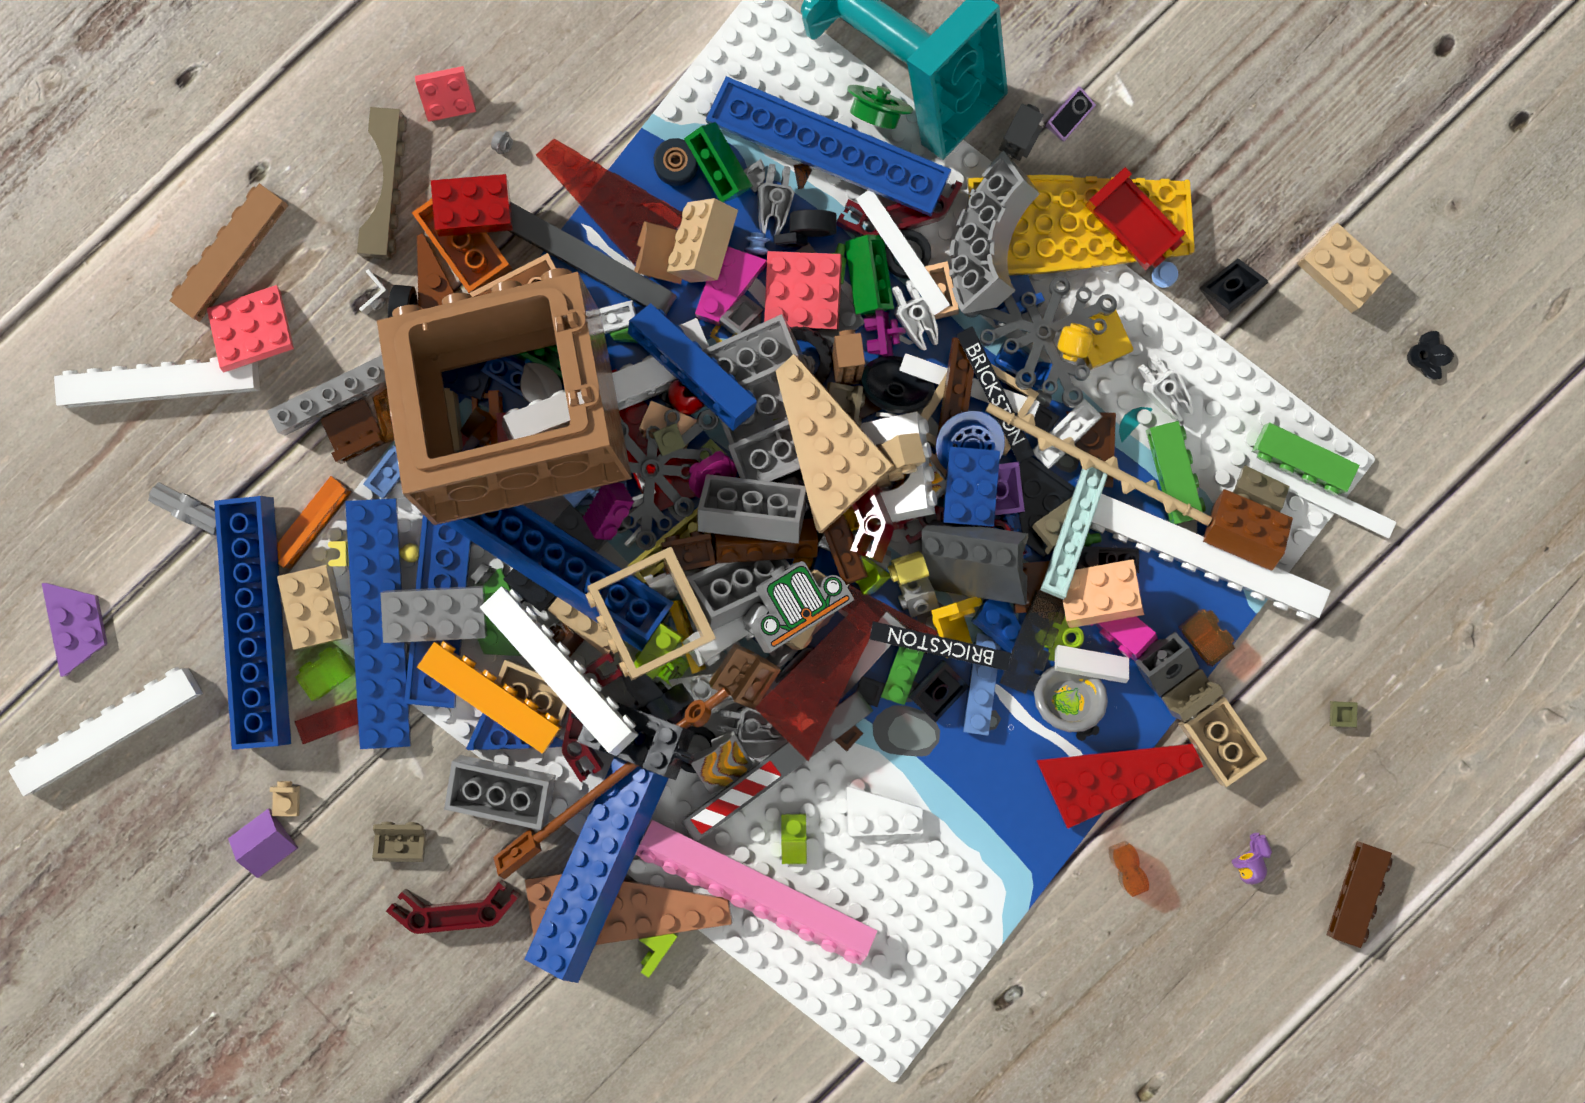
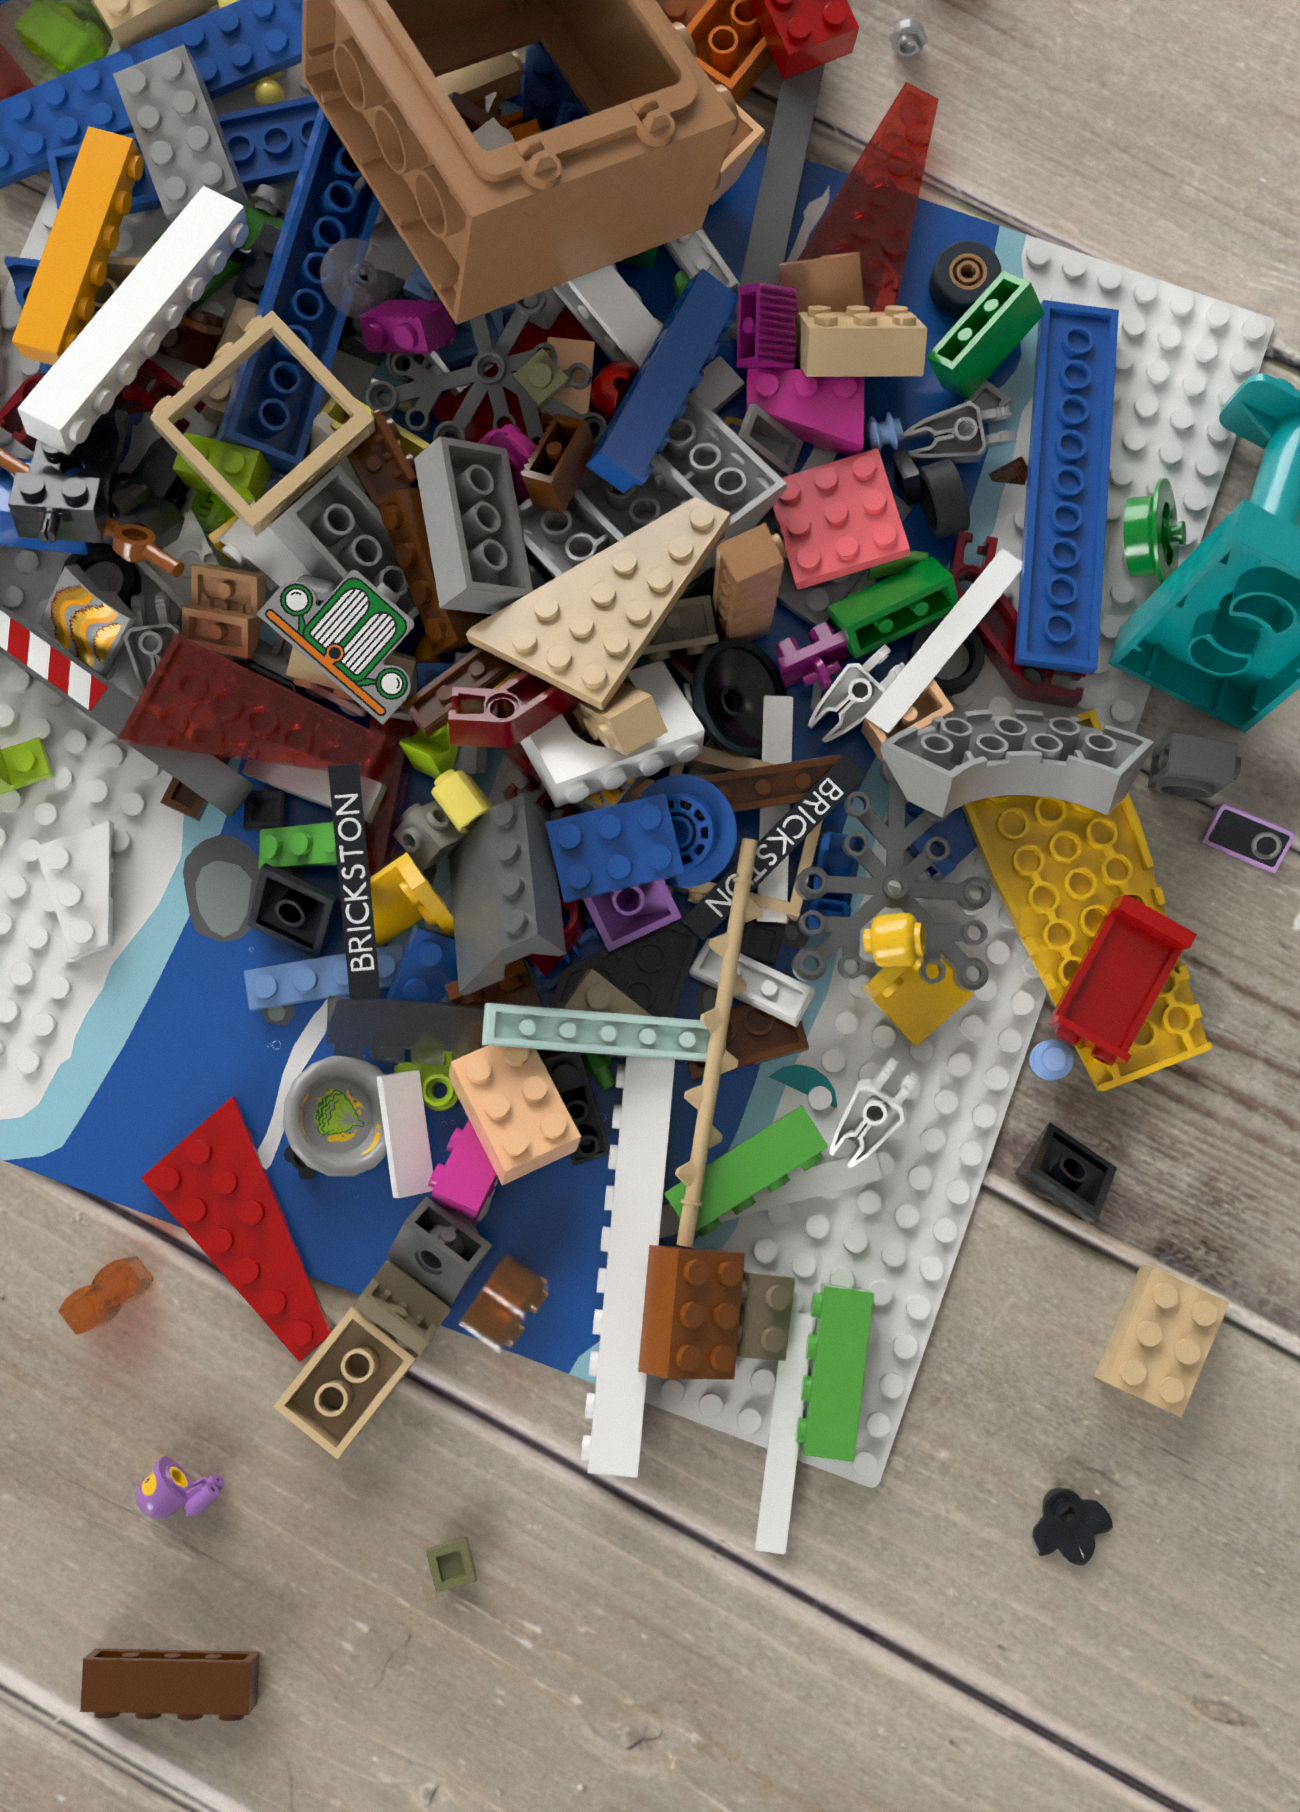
camera: 75 degrees right, 5 degrees down
none -> clear dish [320,238,396,319]
none -> reddish brown brick [520,413,596,513]
none -> magenta brick [737,282,798,369]

